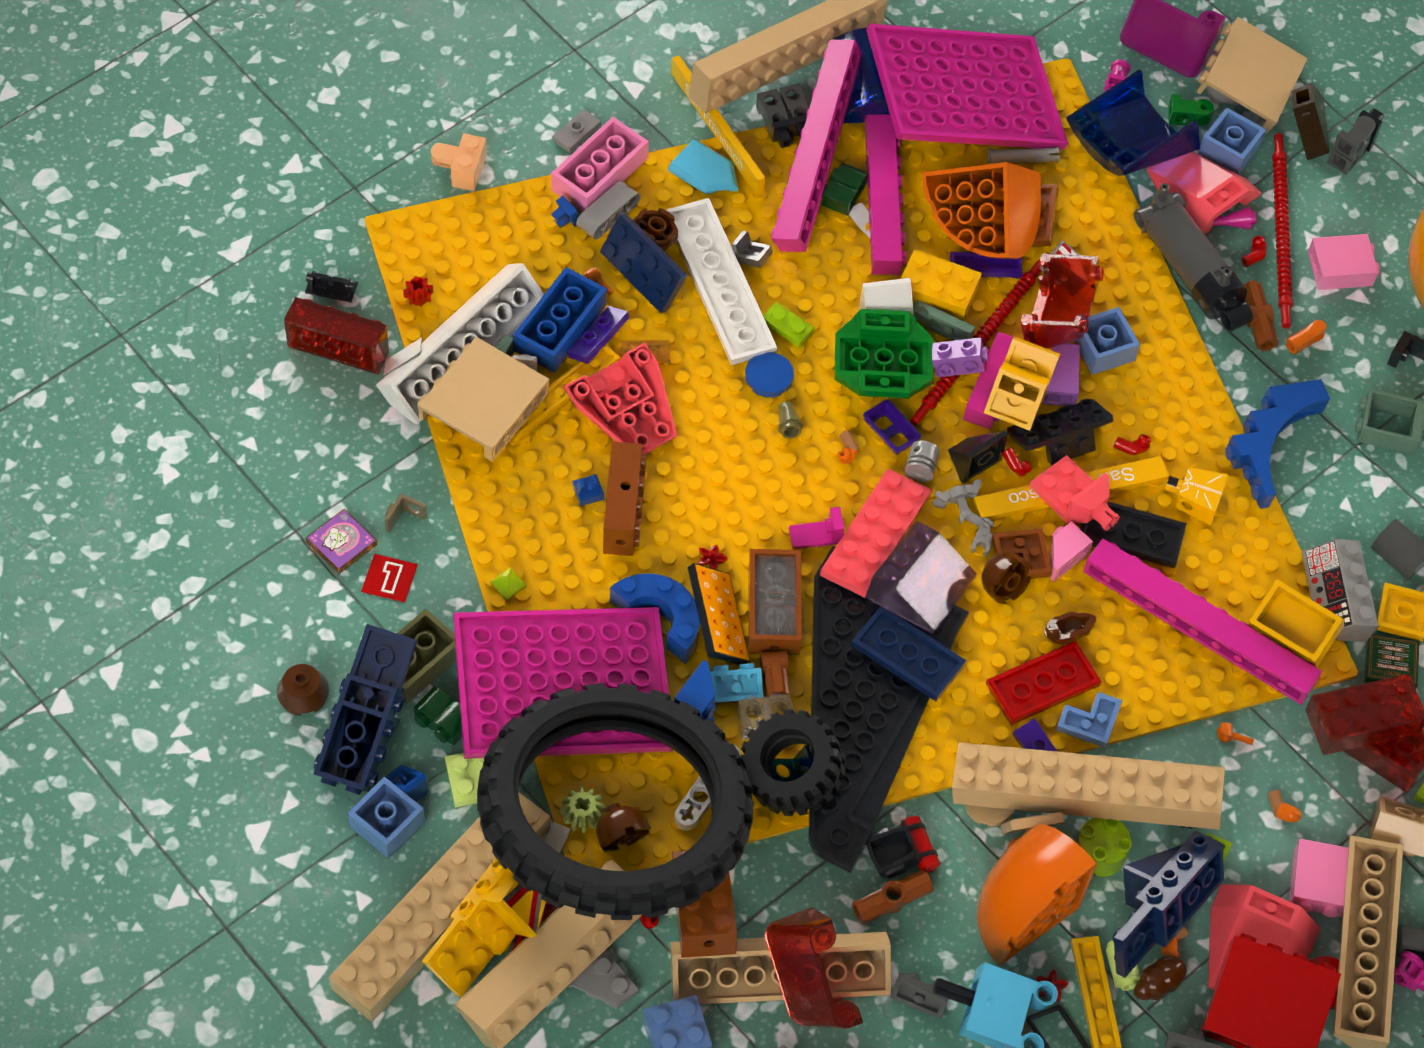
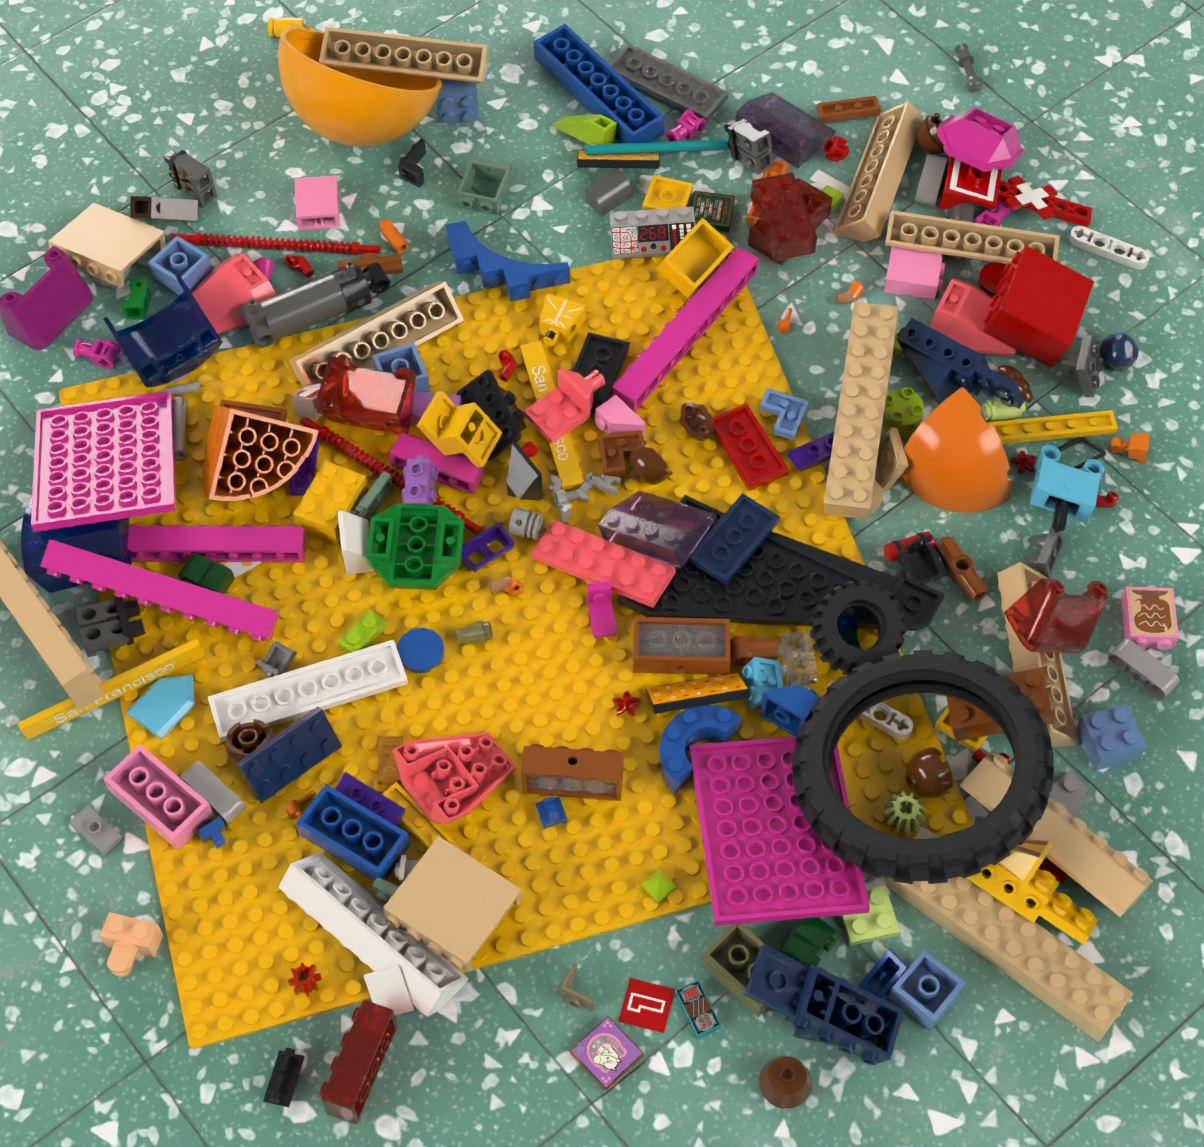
camera: 85 degrees left, 0 degrees up
none -> light grey piece [161,381,202,396]
none -> tan slope [288,281,464,387]
none -> tile [675,980,721,1039]

